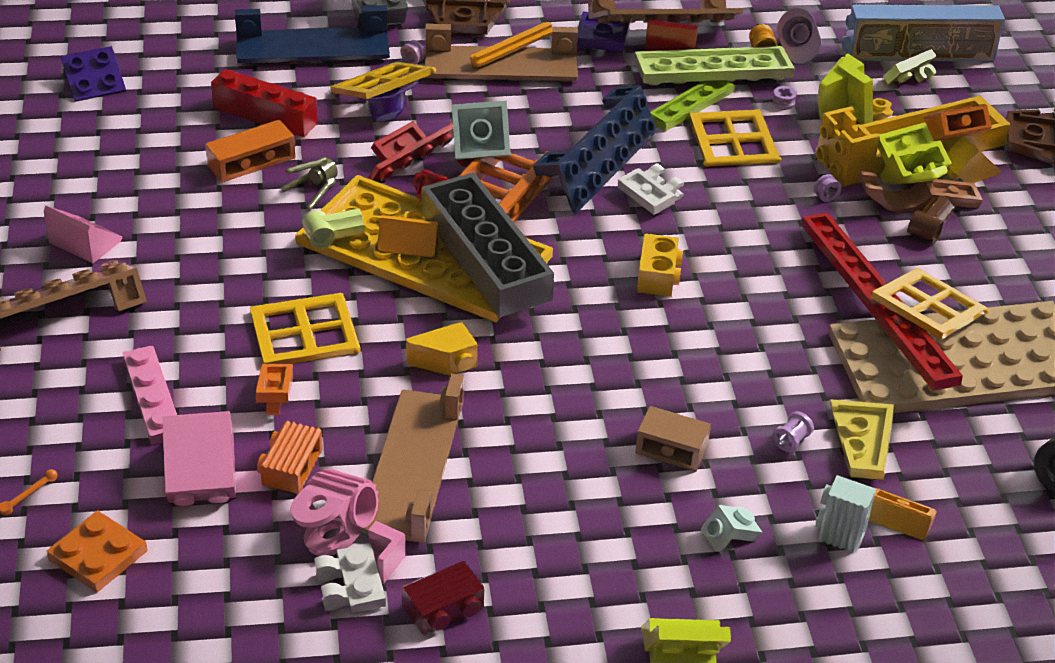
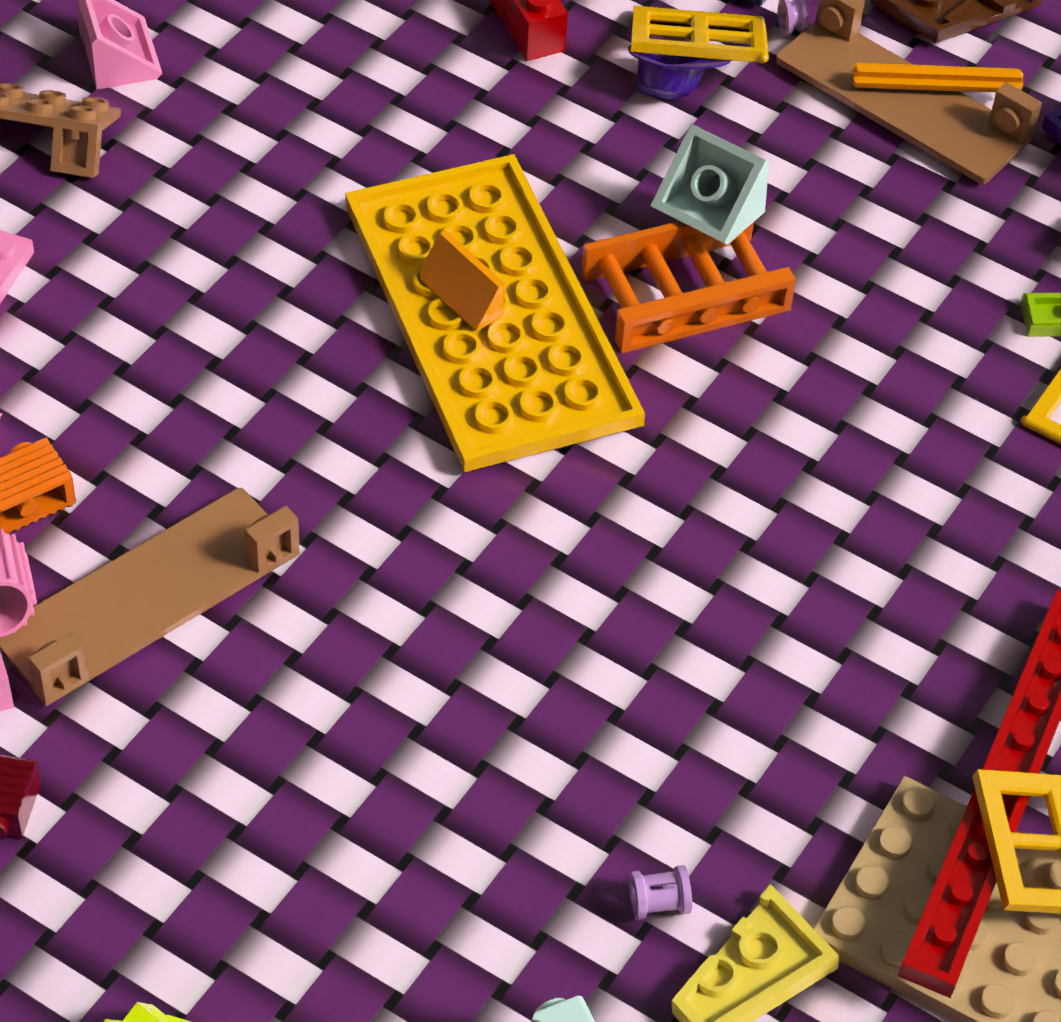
camera: 40 degrees right, 10 degrees up
orange brick [205,120,296,183] -> none
yellow window [250,293,361,364] -> none
orange plate [256,364,293,415] -> none
olive plant [281,156,338,211] -> none
yellowish green piece [302,209,364,249] -> none
red bracket [368,121,454,181] -> none
yellow slope [406,322,478,376] -> none
red connector [412,170,448,200] -> none
dark grey brick [422,172,554,318] -> none
dark blue bracket [532,85,656,212] -> none
white plate [618,164,684,215] -> none
medium nougat brick [635,406,711,472] -> none
yellow brick [637,234,683,297] -> none
light aqua bracket [701,505,762,552] -> none

